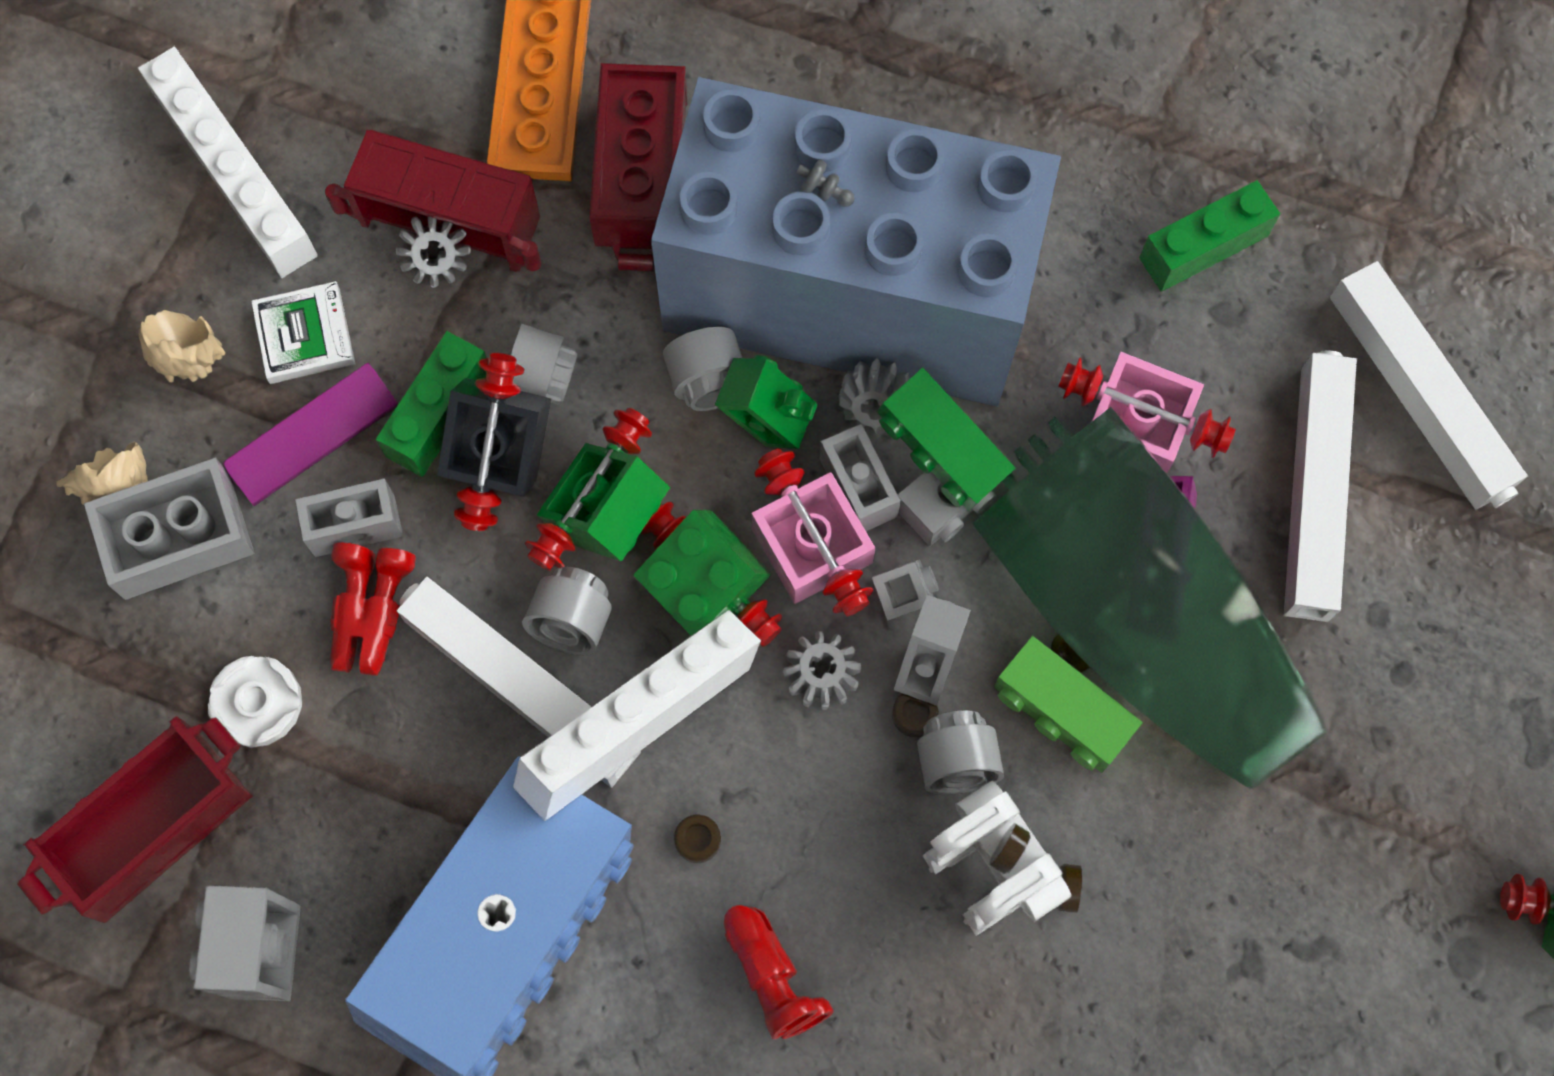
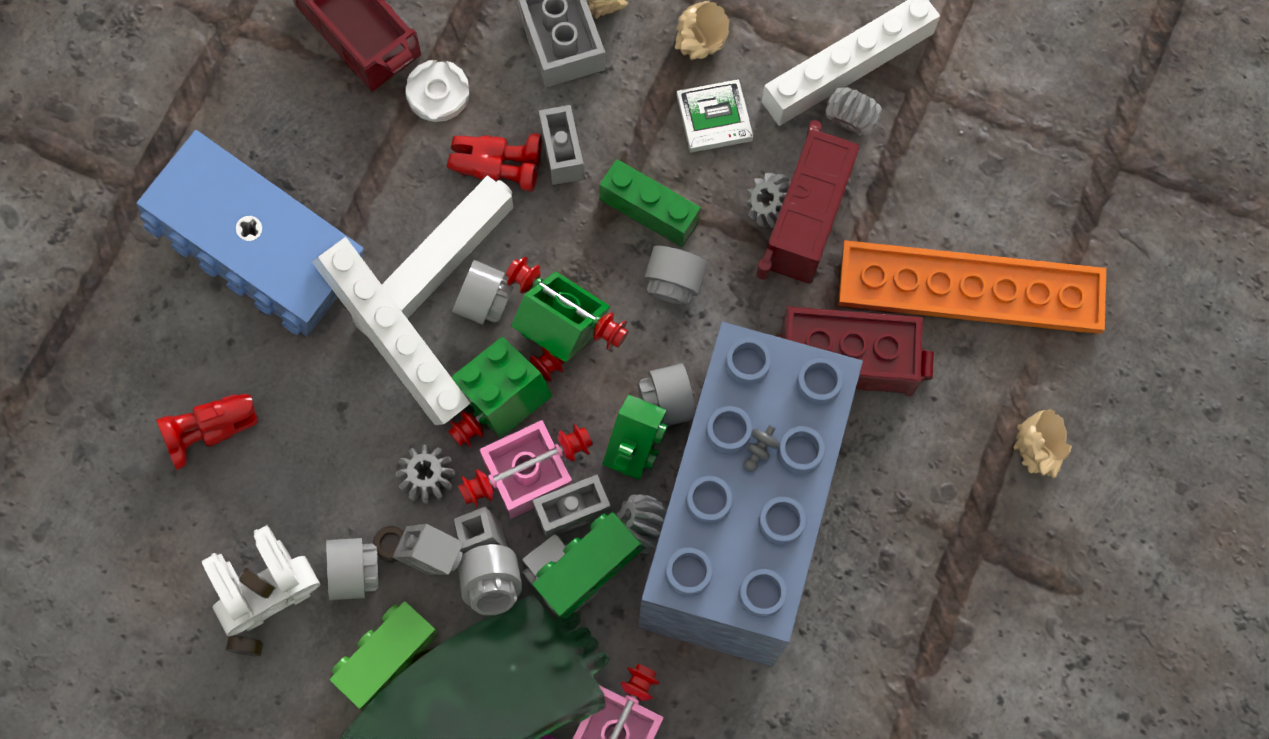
camera: 90 degrees right, 0 degrees up
light grey brick [189,886,301,1001] -> none
magenta slope [222,363,398,506] -> none
black brick [437,353,552,531] -> none
dark brown tile [674,814,721,863] -> none
none -> light grey piece [457,544,522,615]
none -> light grey gear [825,87,882,135]

